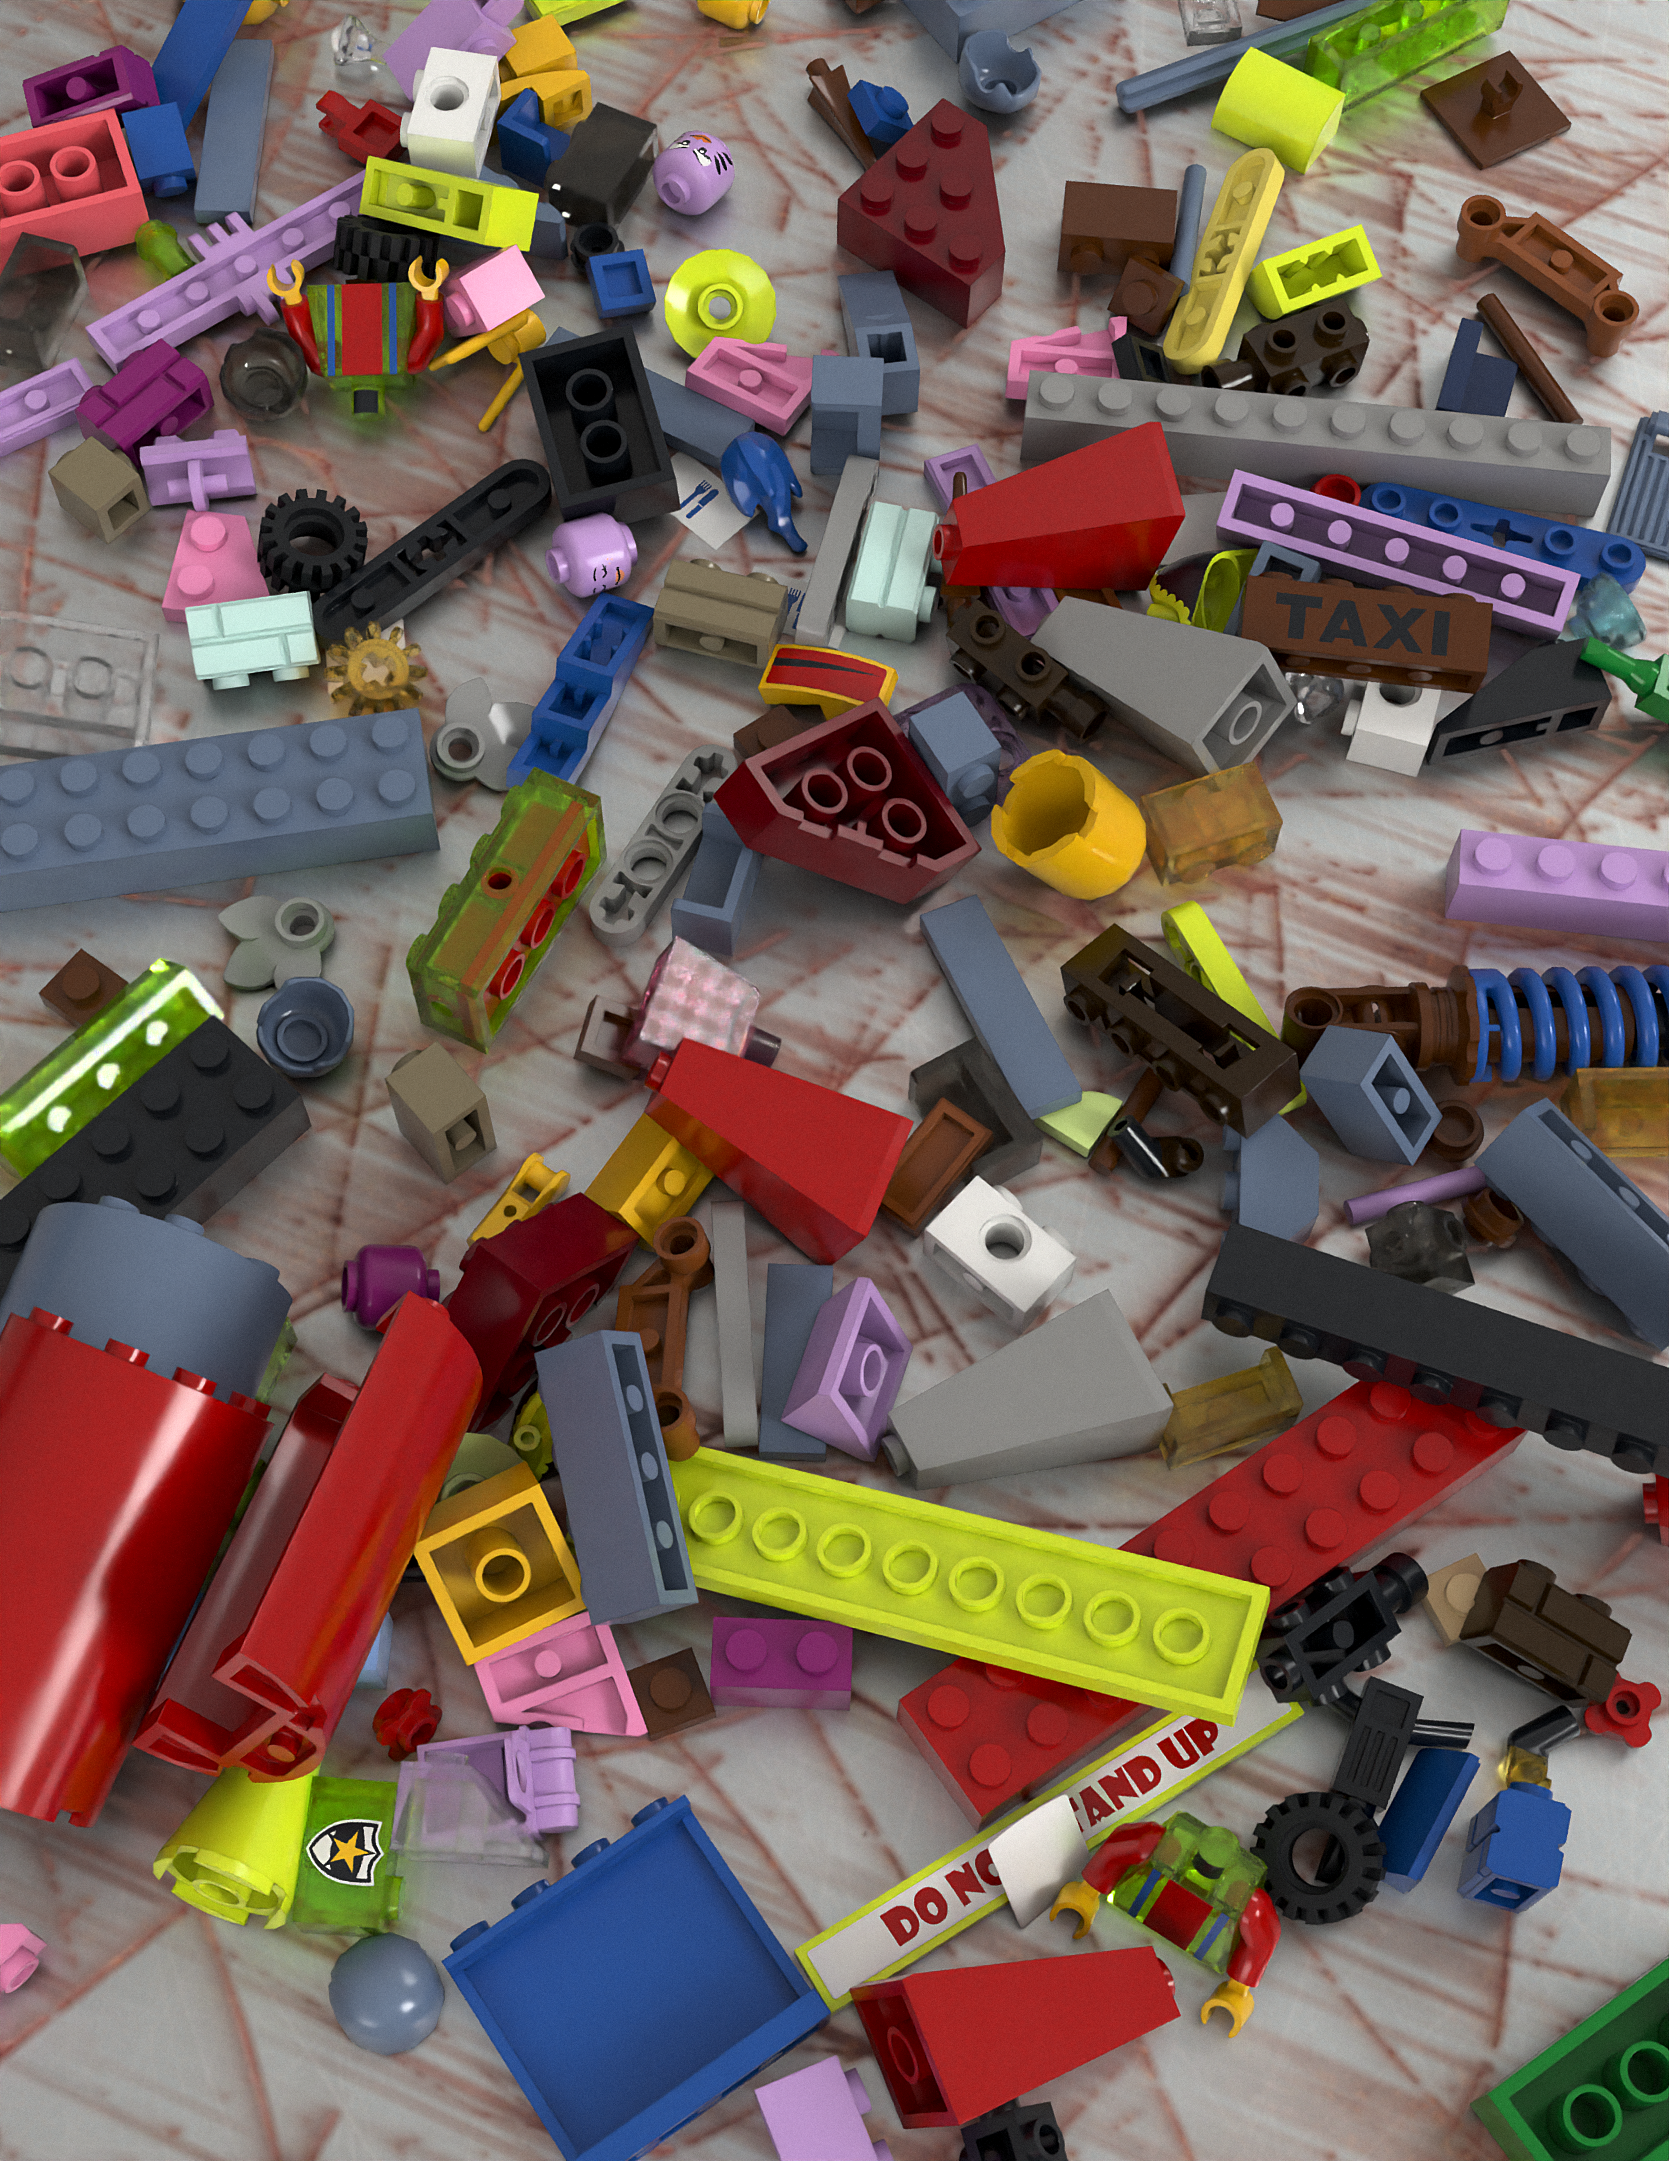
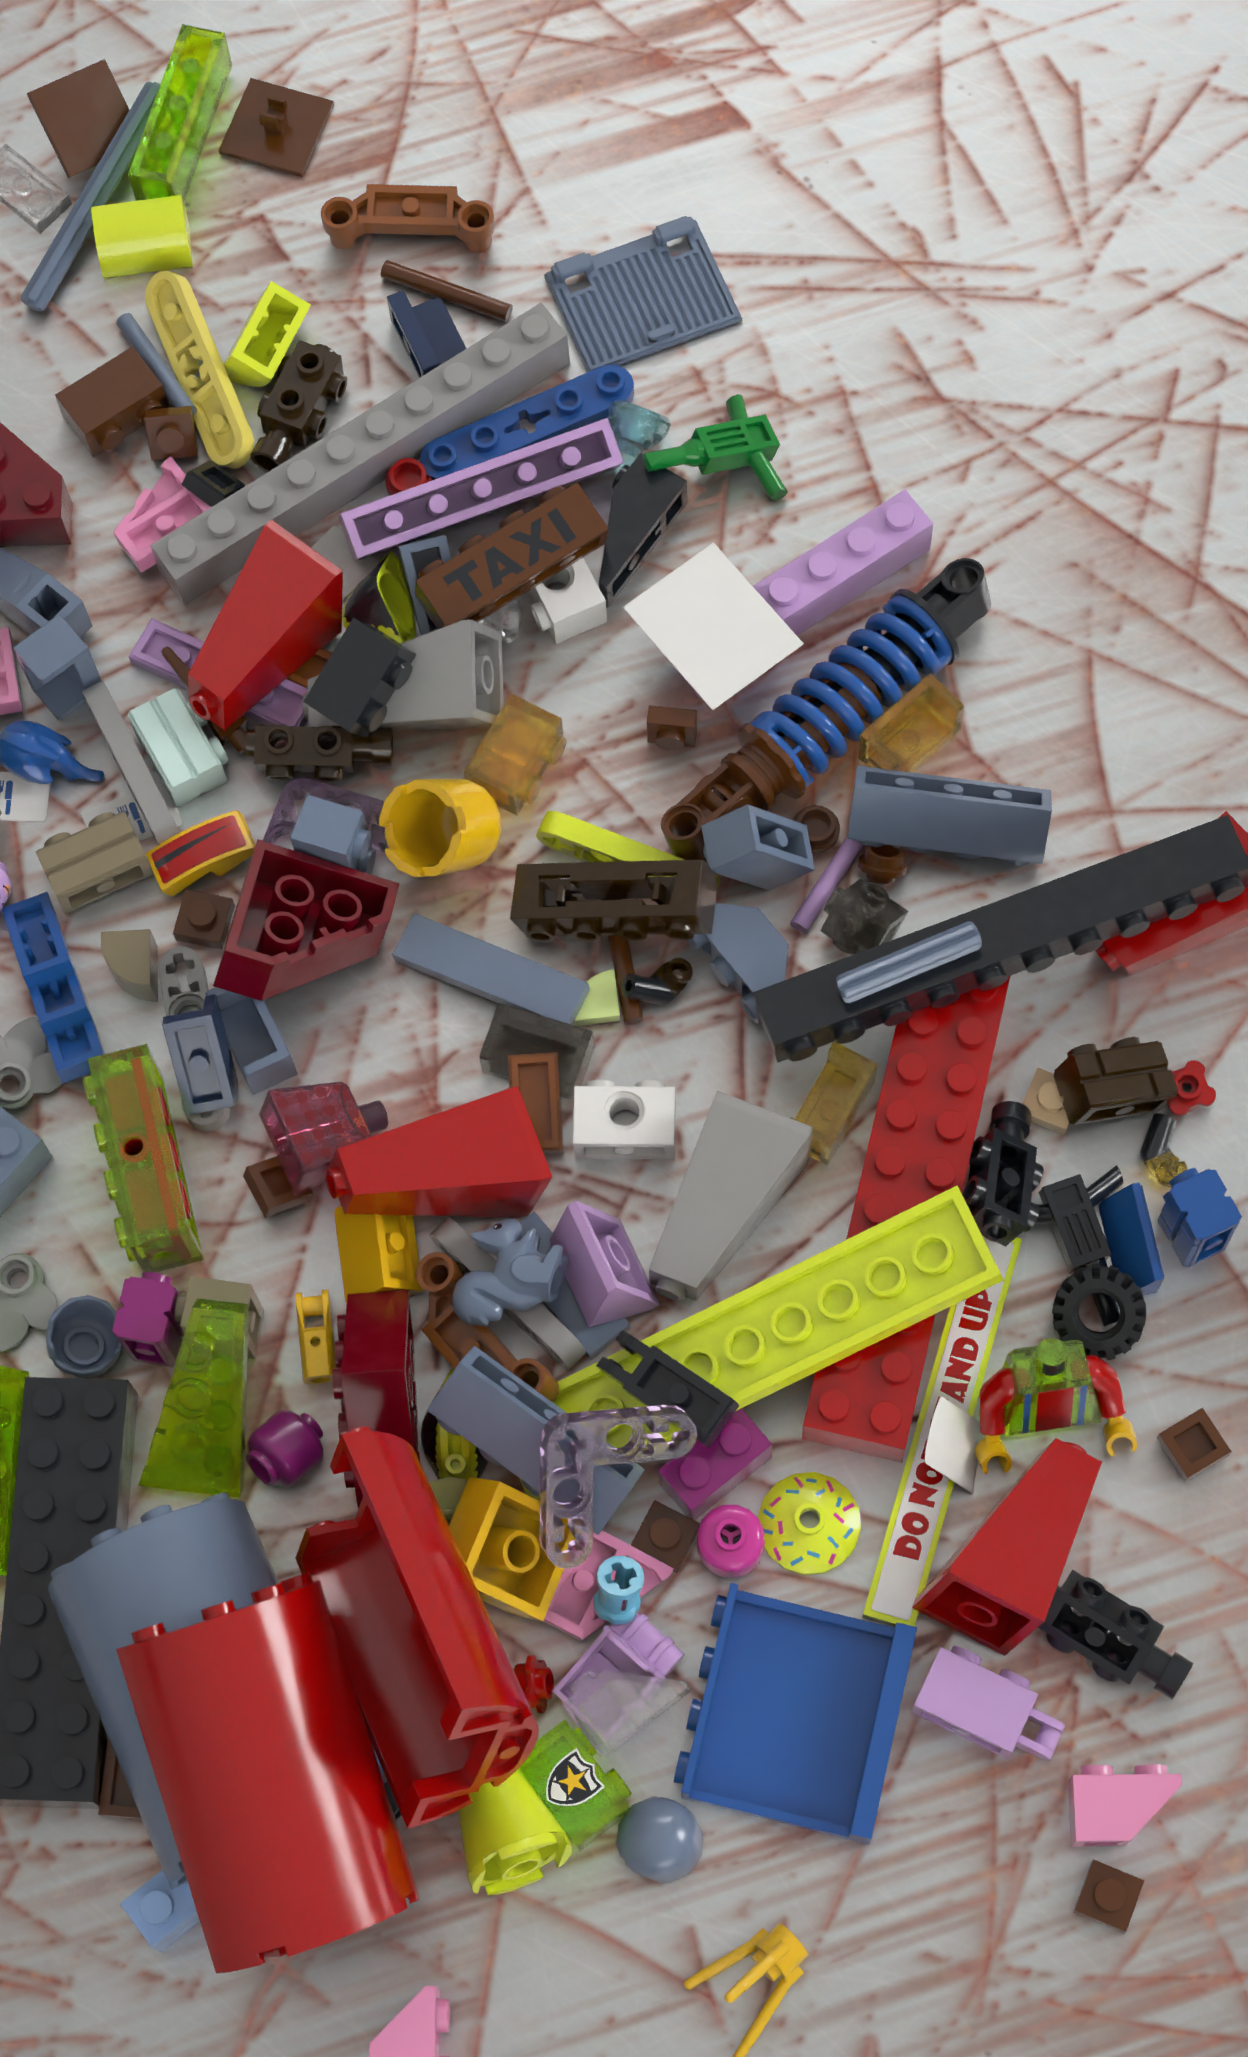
camera: 35 degrees left, 5 degrees up
none -> dark tan brick [101,929,158,1002]
none -> magenta brick [112,1272,186,1368]
none -> clear neon green wing [138,1298,249,1498]
none -> panel [162,994,238,1115]
none -> black brick [303,618,416,737]
none -> sand blue animal [452,1219,569,1326]
none -> clear purple beam [539,1405,697,1569]
none -> medium azure bush [593,1556,645,1625]
none -> black hinge [596,1330,739,1449]
none -> white sticker [623,542,804,710]
none -> reddish brown plate [646,705,697,750]
none -> dark pink head [697,1505,765,1578]
none -> neon yellow dish [758,1472,861,1575]
none -> sand blue axle [836,921,982,1003]
none -> reddish brown plate [1157,1408,1232,1482]

